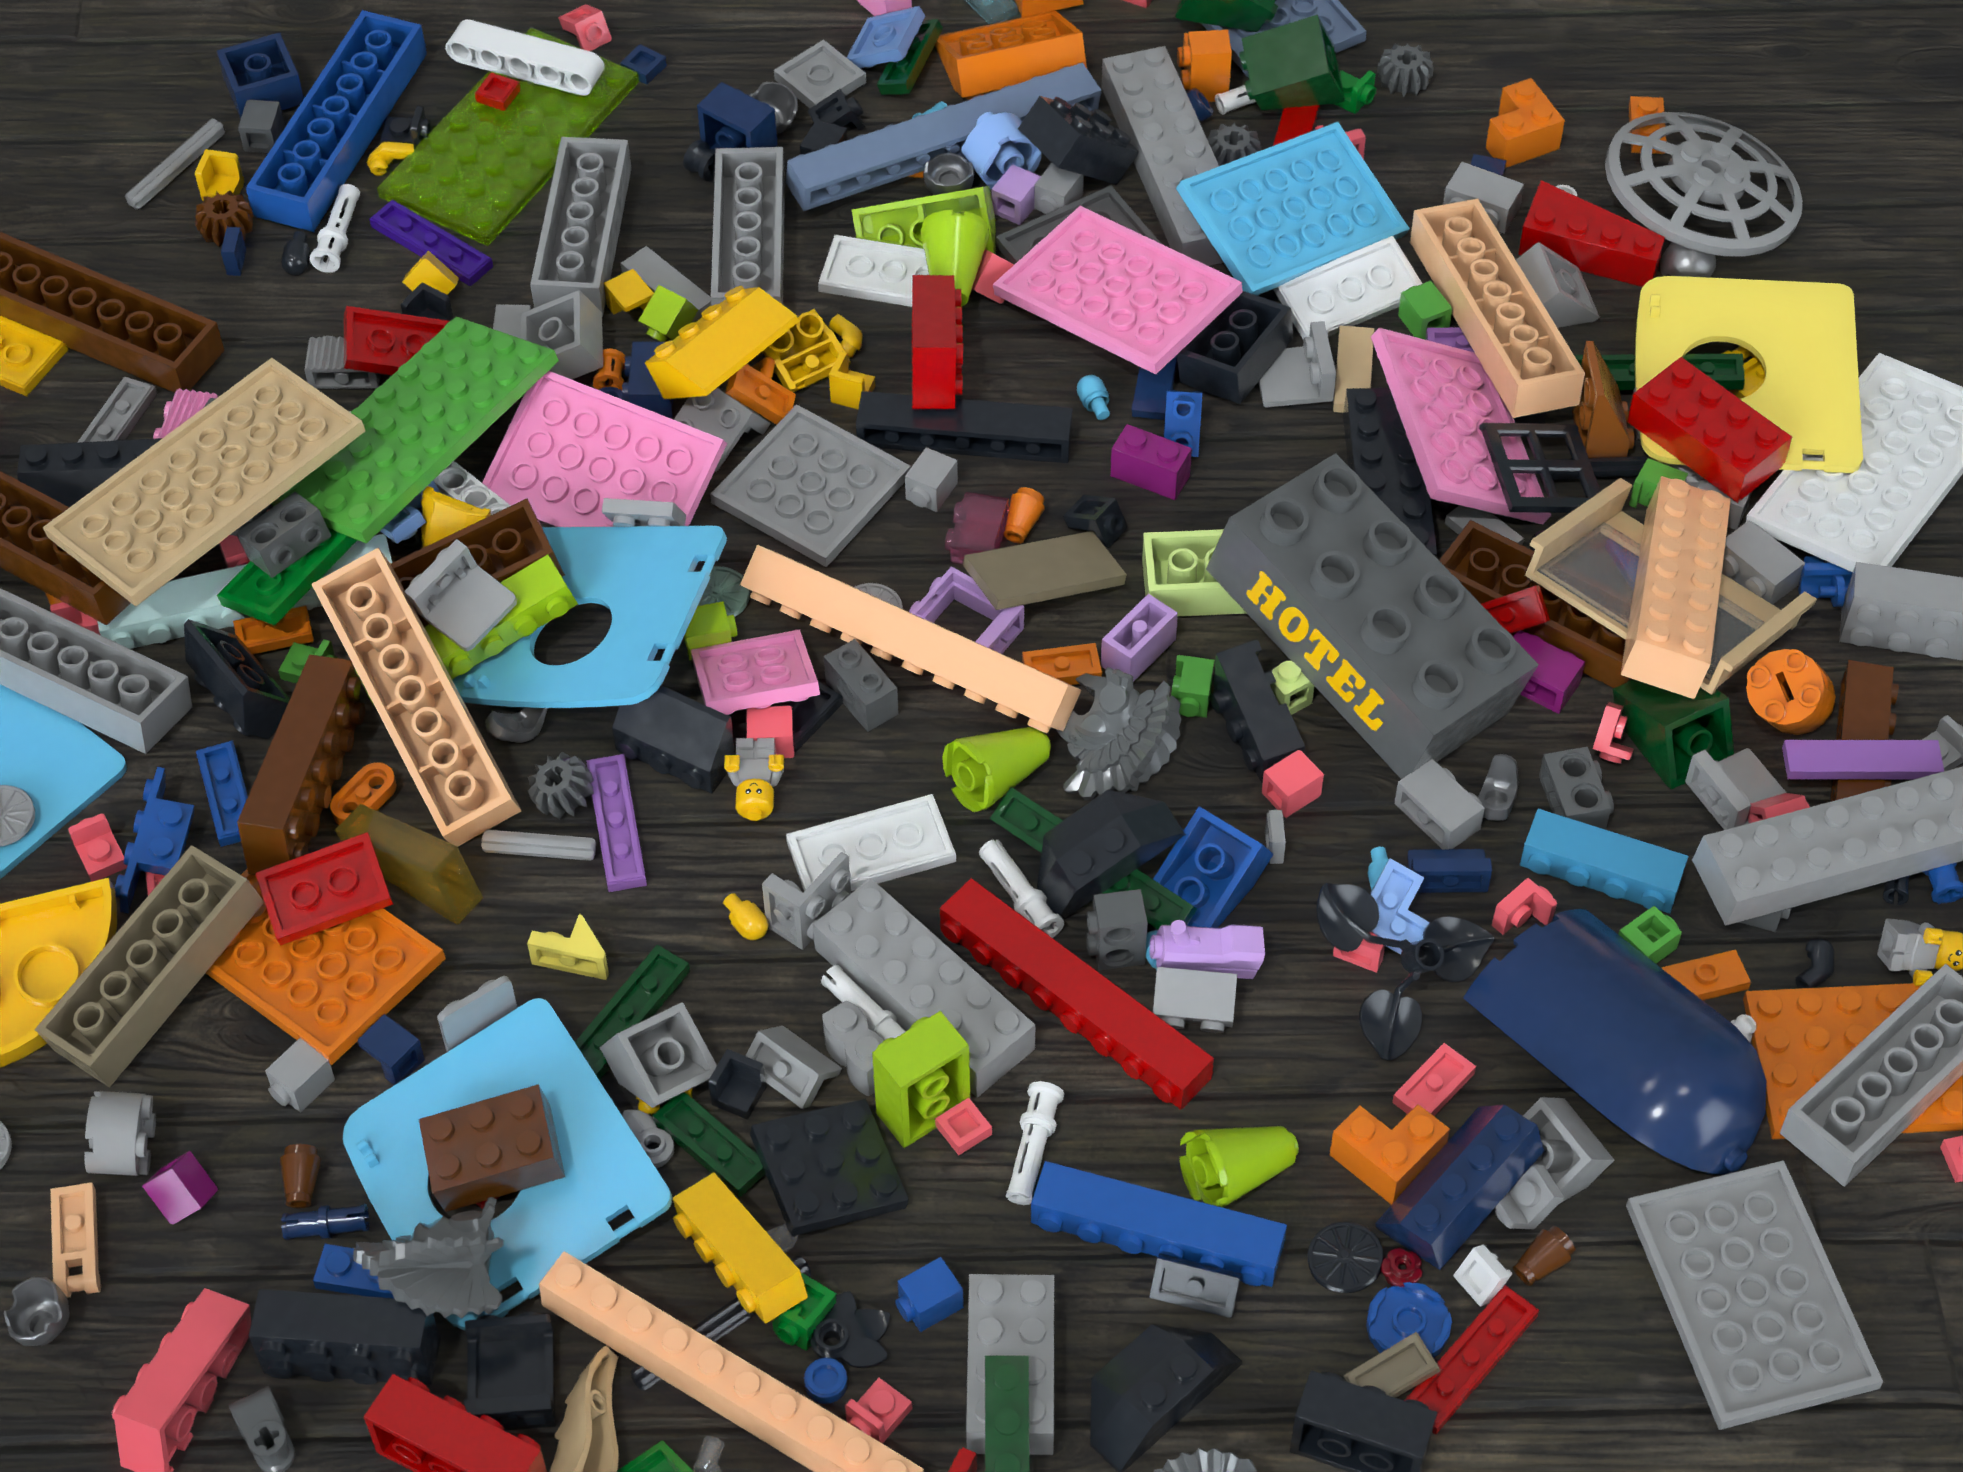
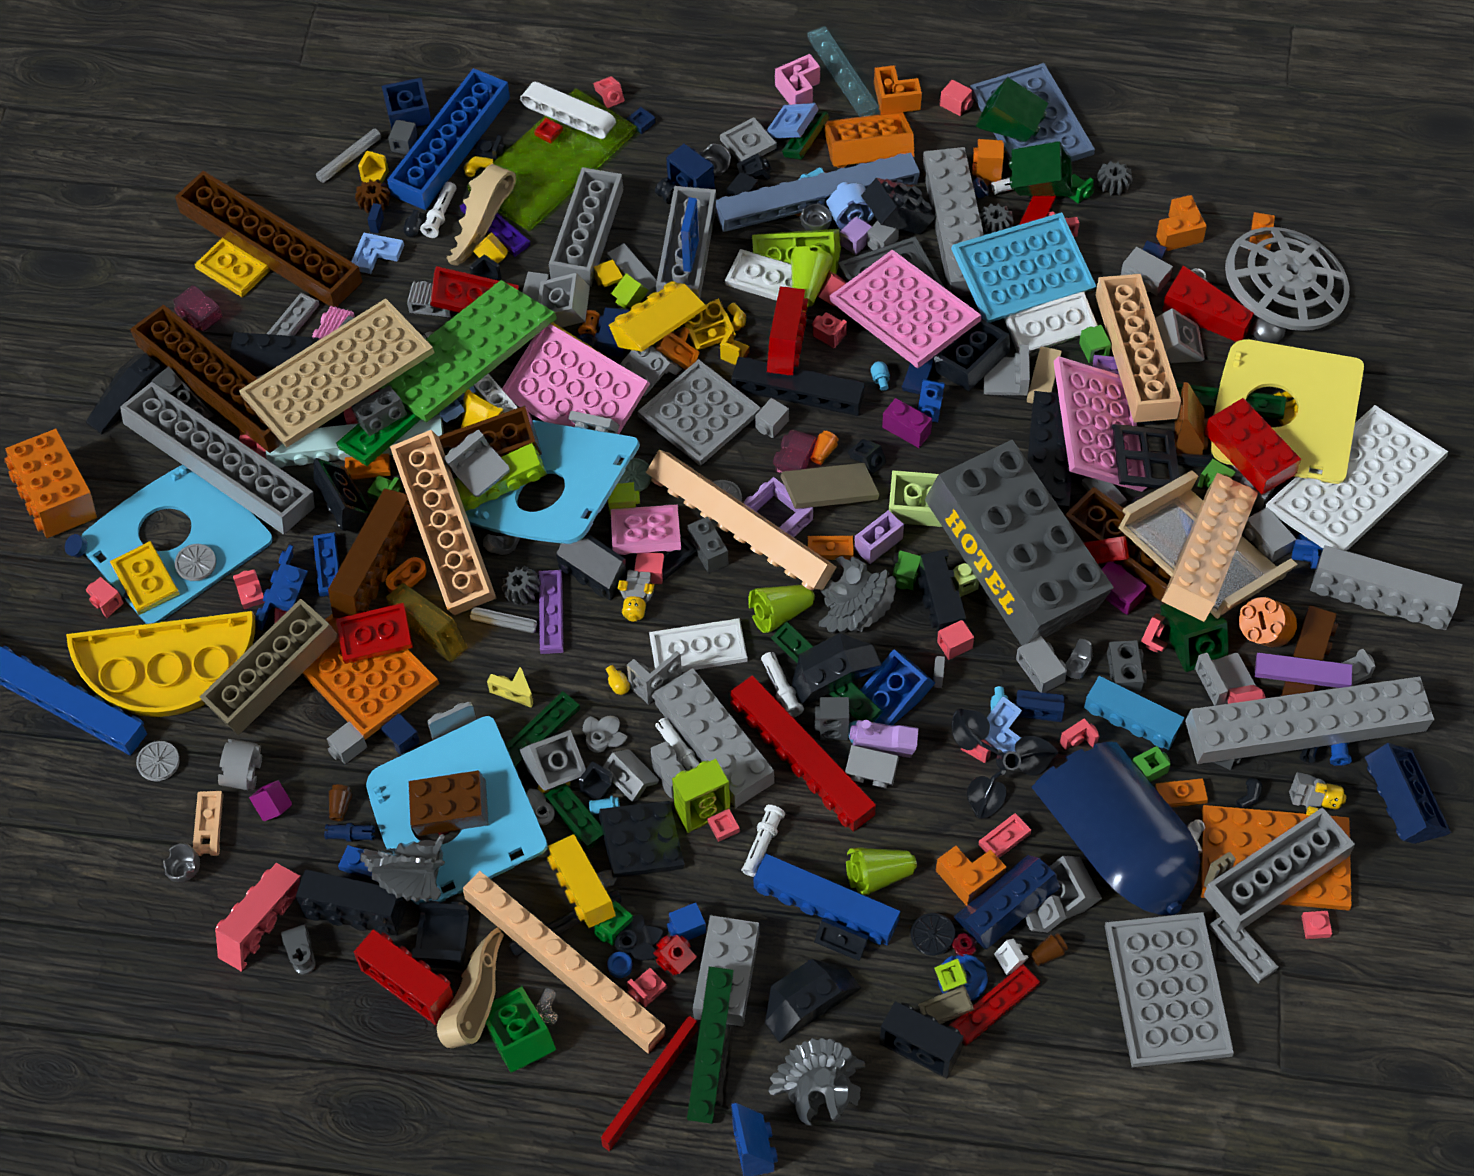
camera: 10 degrees right, 5 degrees up
none -> light blue plate [351,233,404,274]
none -> tan animal [447,164,516,266]
none -> light grey plate [583,716,627,753]
none -> medium azure pin [589,795,620,816]
none -> red brick [653,935,696,975]
none -> blue tile [681,197,699,272]
none -> coral brick [812,312,847,348]
none -> lime brick [935,959,968,992]
none -> dark tan tile [1204,852,1236,888]
none -> light grey tile [1209,917,1278,984]

